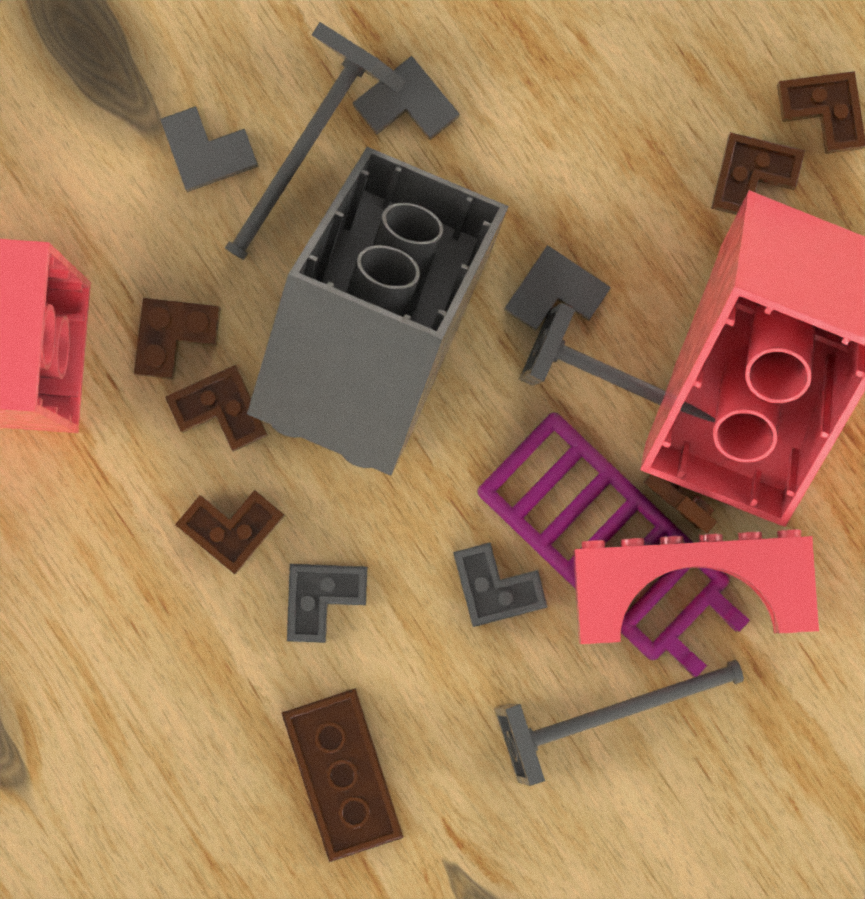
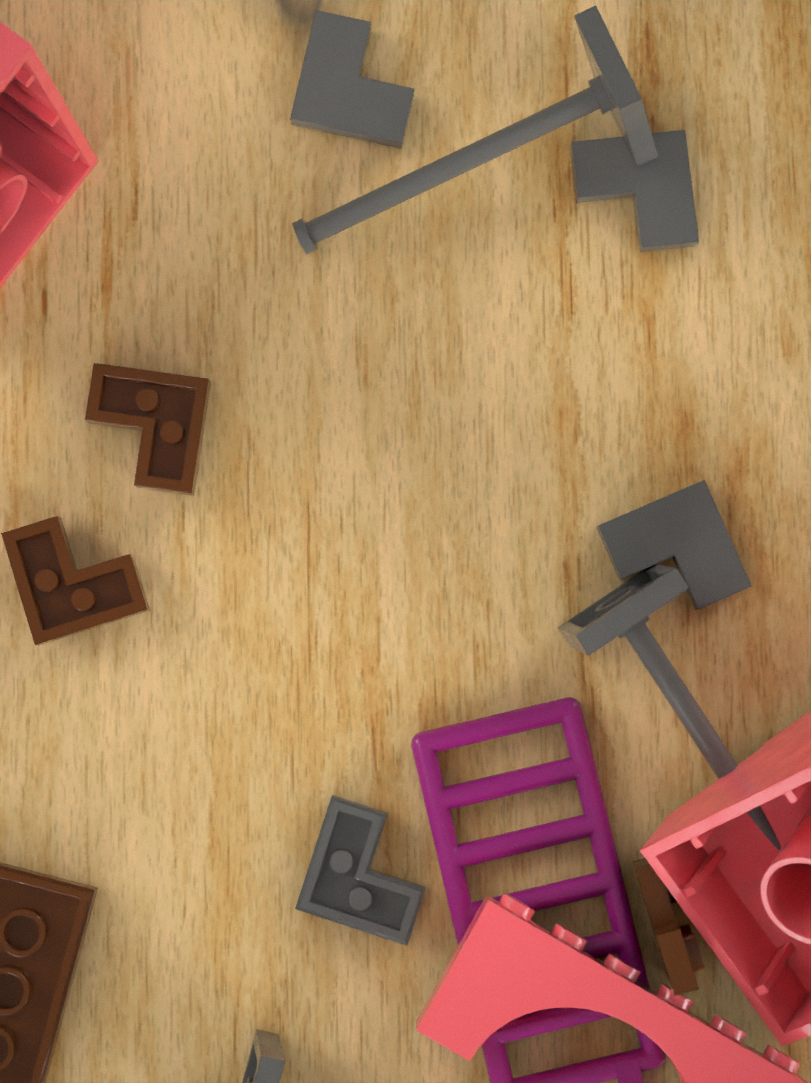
camera: 30 degrees right, 0 degrees up
reddish brown plate [134,298,221,379] -> none
dark grey slope [247,147,509,476] -> none
dark grey tile [287,564,368,643] -> none

